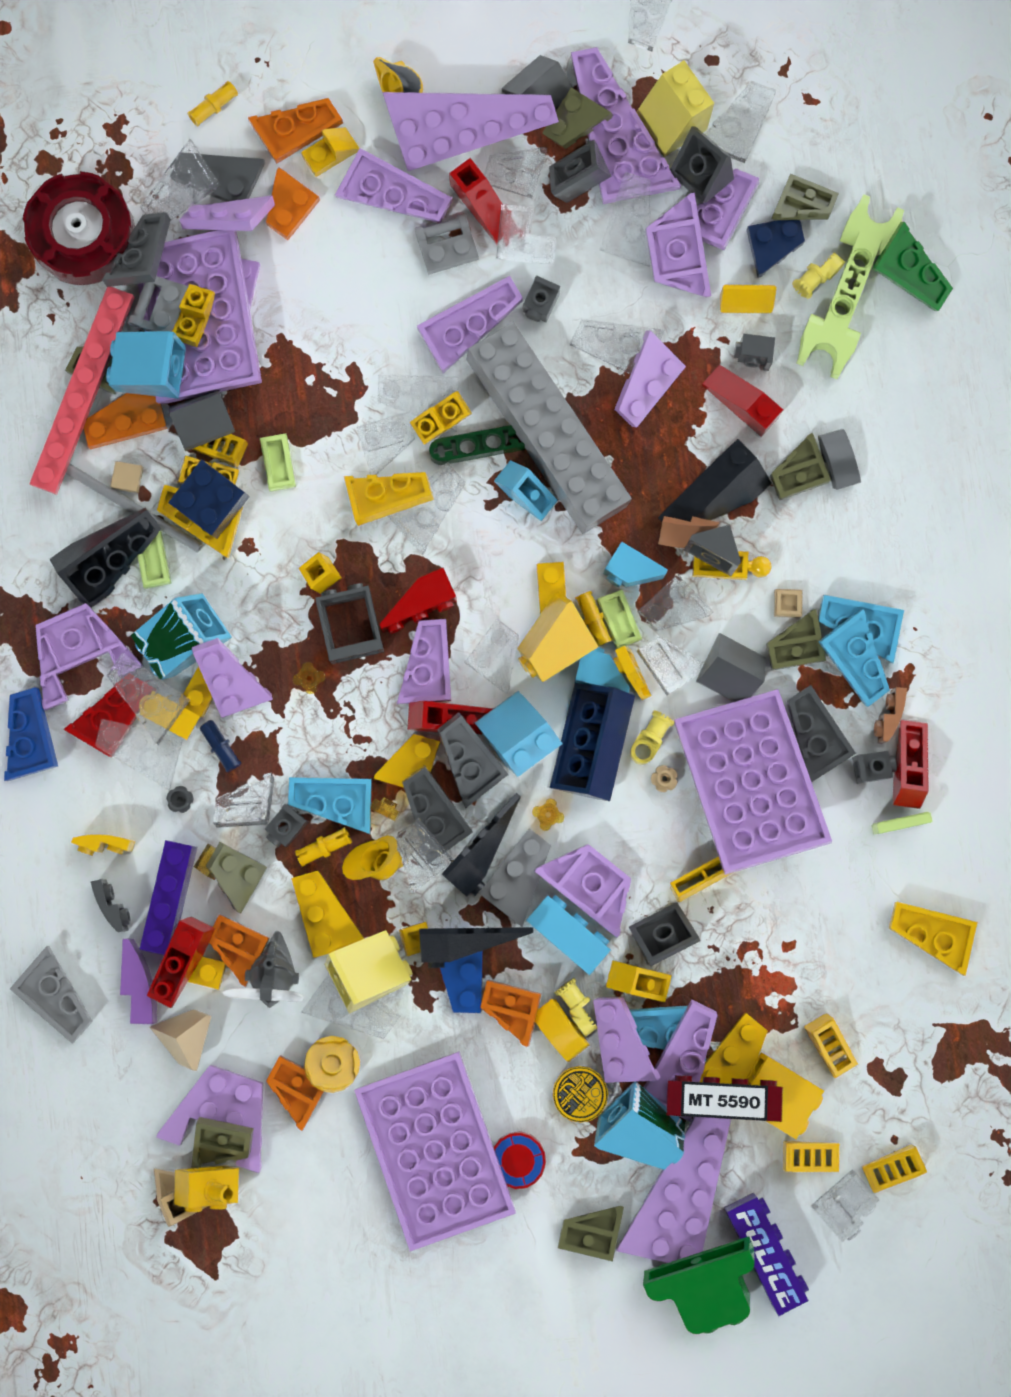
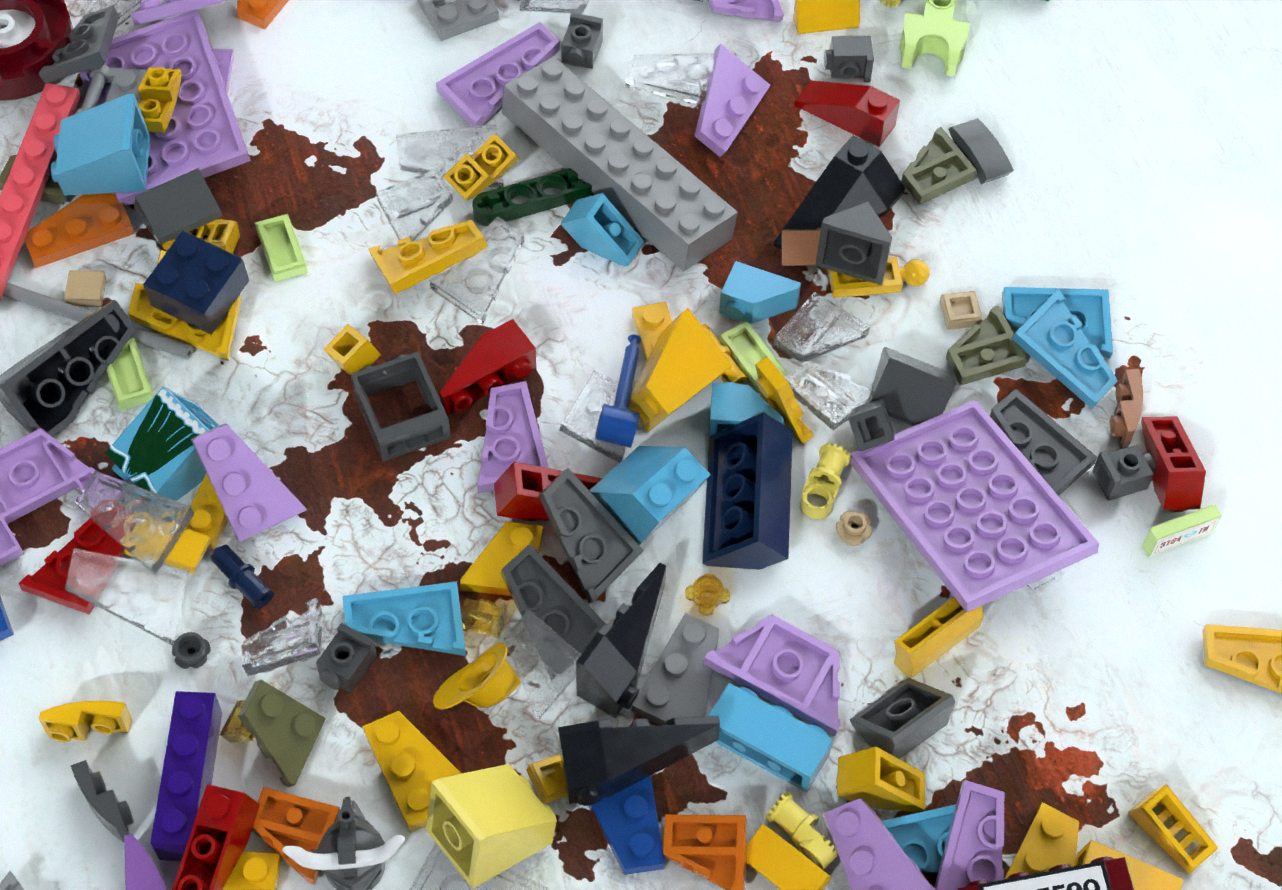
camera: 10 degrees left, 25 degrees down
clear yellow plate [293,662,326,694] -> none
yellow pin [295,827,352,867] -> none
none -> blue piece [595,334,642,448]
none -> dark grey brick [847,398,895,452]

